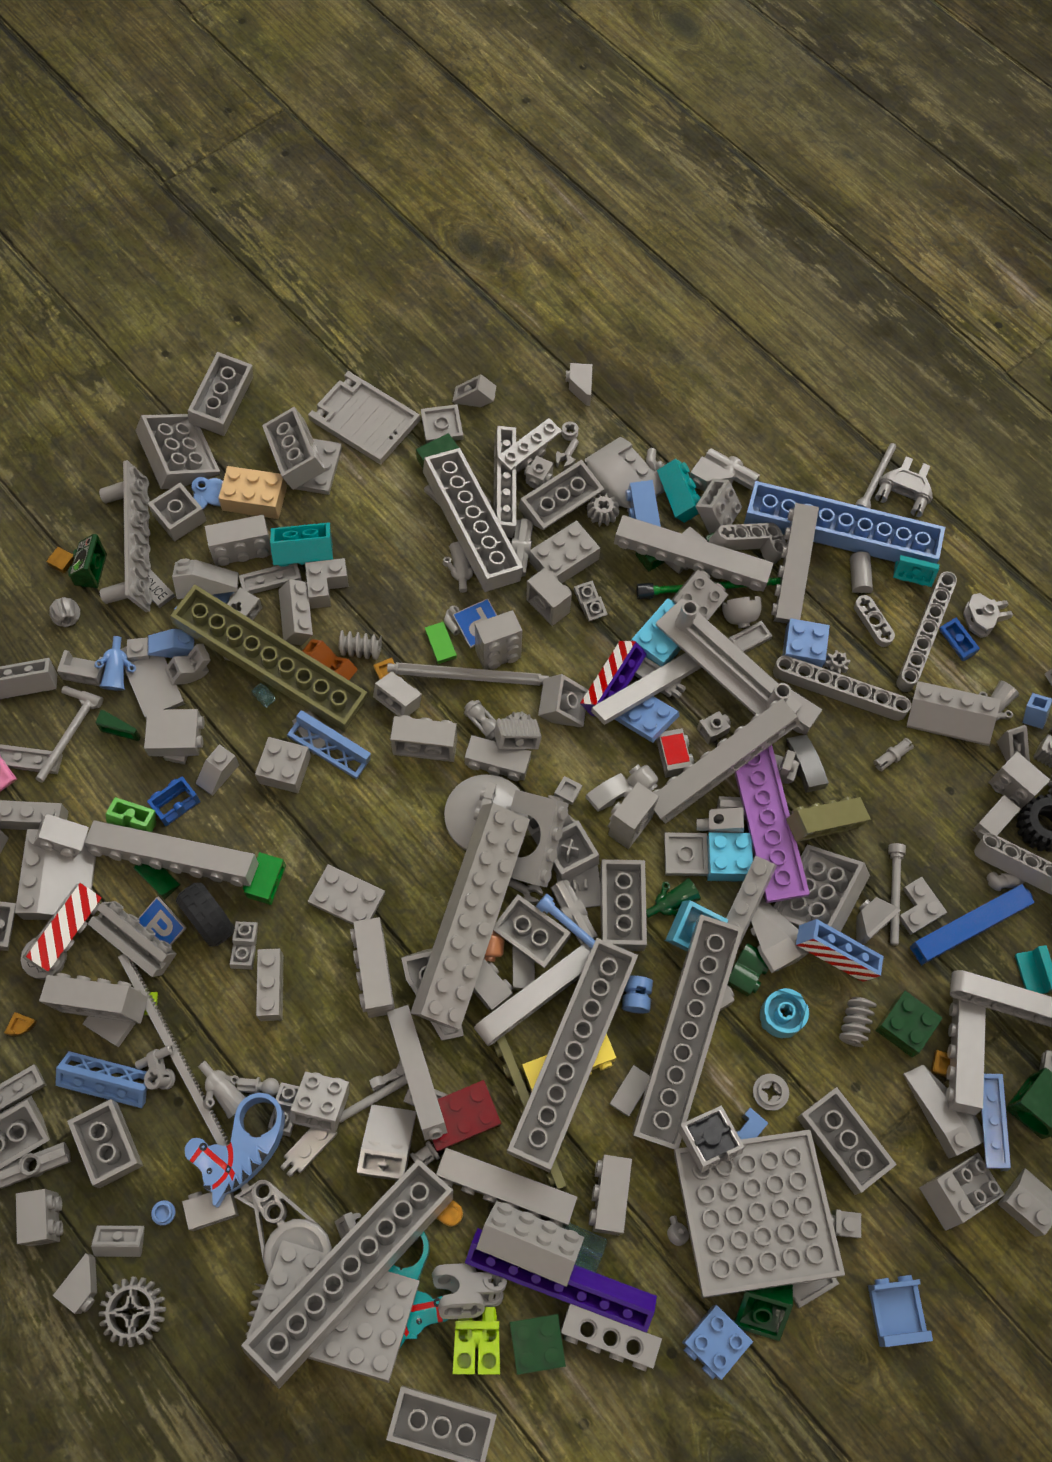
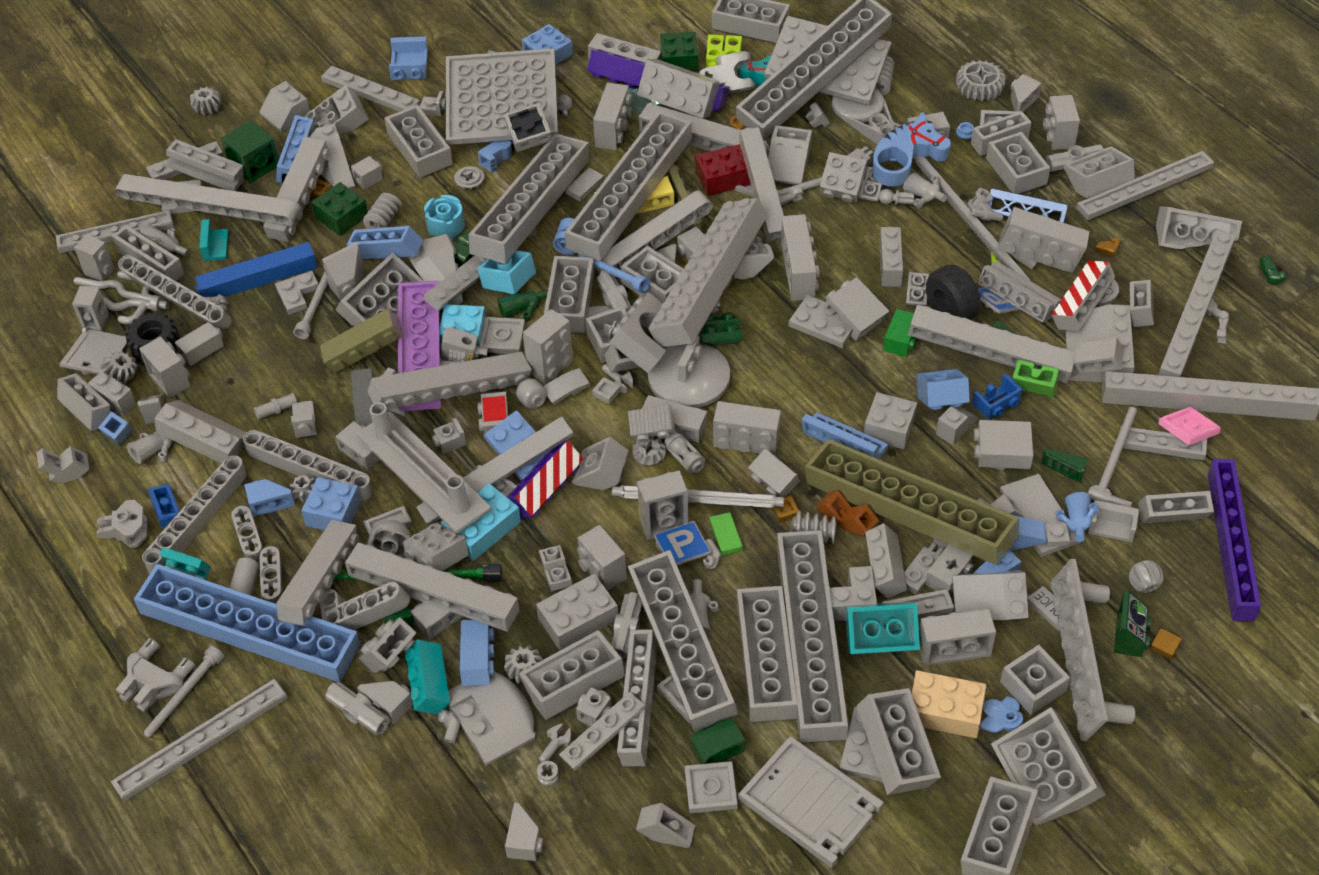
camera: 170 degrees left, 15 degrees down
none -> light grey tile [111,679,287,802]
none -> medium blue slope [244,479,295,517]
none -> light grey beam [260,546,283,604]
none -> light grey bracket [291,401,317,438]
none -> light grey plate [321,66,421,112]
none -> light grey brick [351,156,383,190]
none -> dark green brick [699,312,743,345]
none -> light grey brick [737,586,797,722]
none -> light grey brick [777,530,848,743]
none -> light grey panel [824,277,889,341]
none -> light grey hinge [904,543,944,595]
none -> medium blue brick [916,369,970,409]
none -> light grey brick [971,111,1031,156]

